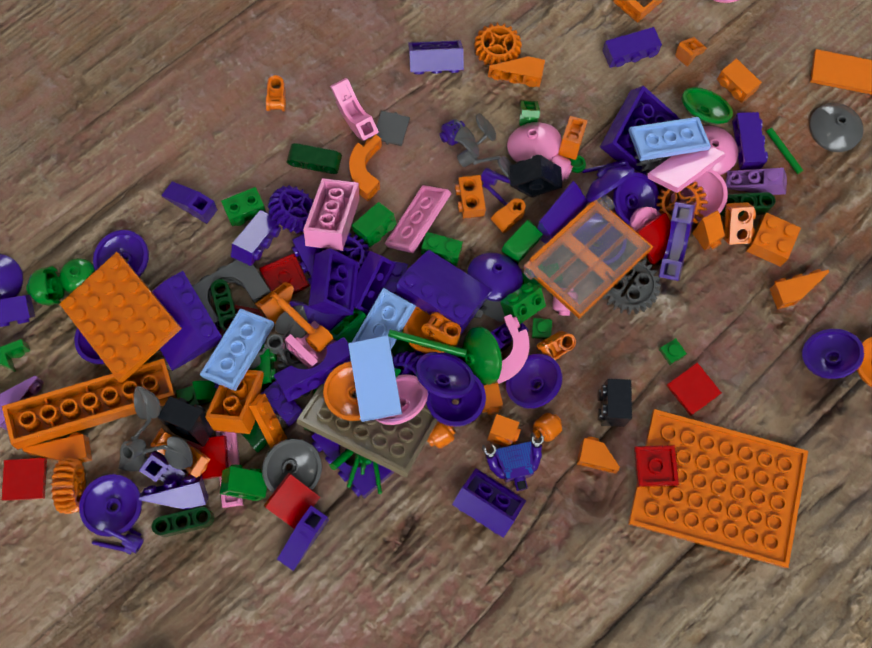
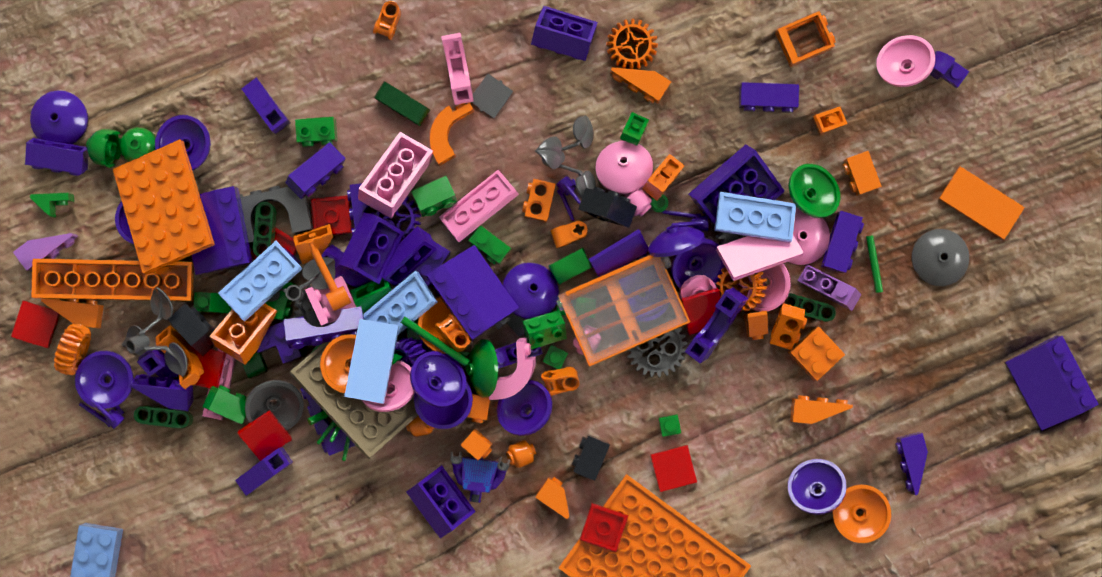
camera: 30 degrees right, 15 degrees up
orange plate [249,394,287,449] -> none
dark purple gear [268,185,314,234] -> none
dark purple head [439,119,466,146] -> none

